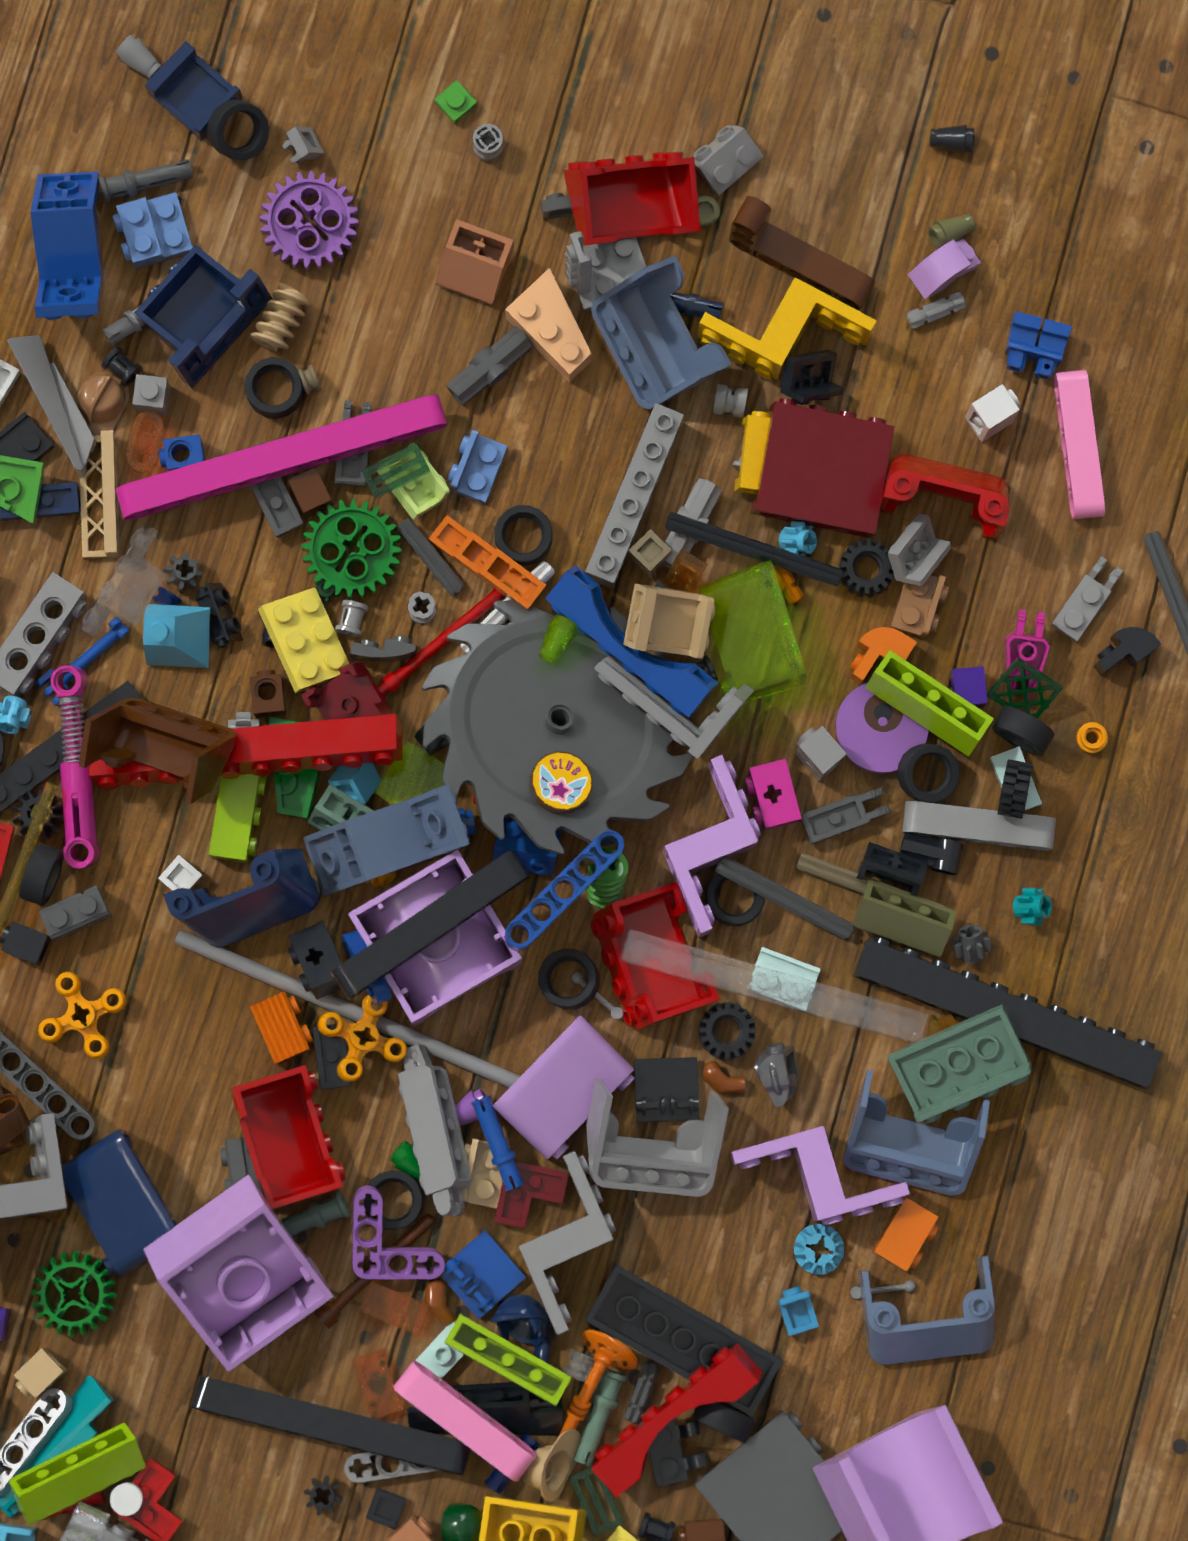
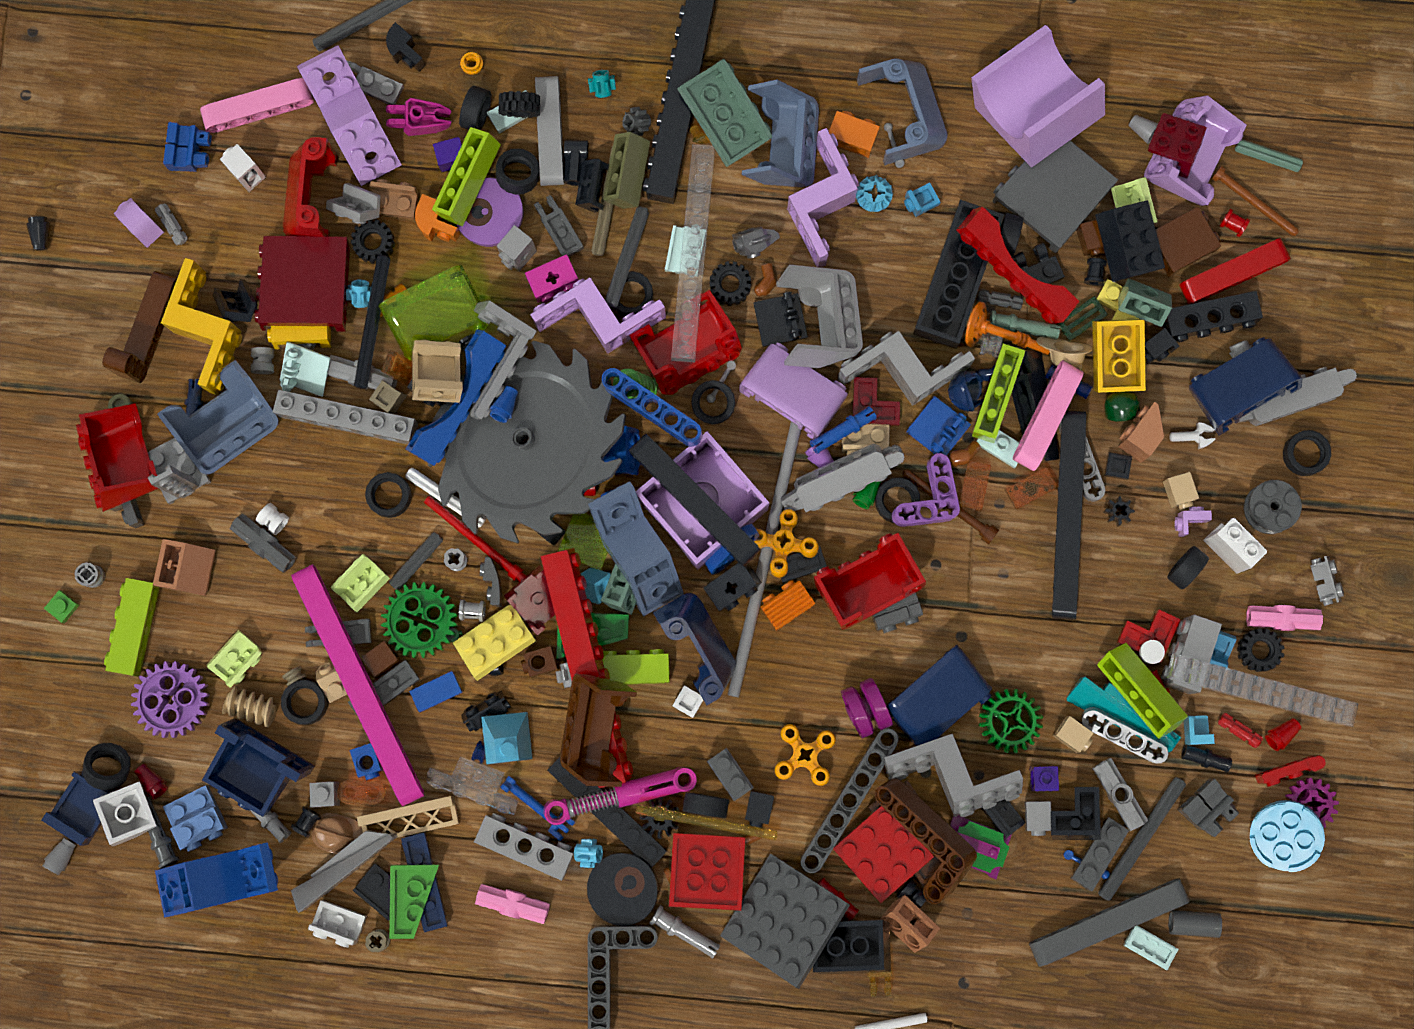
camera: 90 degrees left, 0 degrees up
lavender piece [144,1174,334,1372] -> none
dark grey gear [163,552,203,592] -> none
sand green pin [280,1191,351,1237] -> none
light grey tile [283,126,324,163] -> none
clear green tile [361,443,431,499] -> none
orange slope [428,515,546,610] -> none
medium blue bracket [448,430,508,504] -> none
light nougat wedge [505,268,592,383] -> none
tile [529,751,593,814] -> none
clear neon green cone [539,615,577,664] -> none
light grey bracket [693,125,764,195] -> none
olive cone [928,214,975,249] -> none
dark green window [987,657,1063,718] -> none
none -> white slope [93,782,156,847]
none -> lime brick [104,578,160,677]
none -> dark red cone [134,764,168,799]
none -> yellowish green bracket [207,630,262,687]
none -> white wheel [256,503,289,535]
none -> light aqua hinge [280,341,331,397]
none -> lavender bracket [297,45,401,186]
none -> tan bracket [315,662,347,703]
none -> blue tile [409,671,463,713]
none -> blue cone [490,386,518,423]
none -> magenta wheel [841,678,893,739]

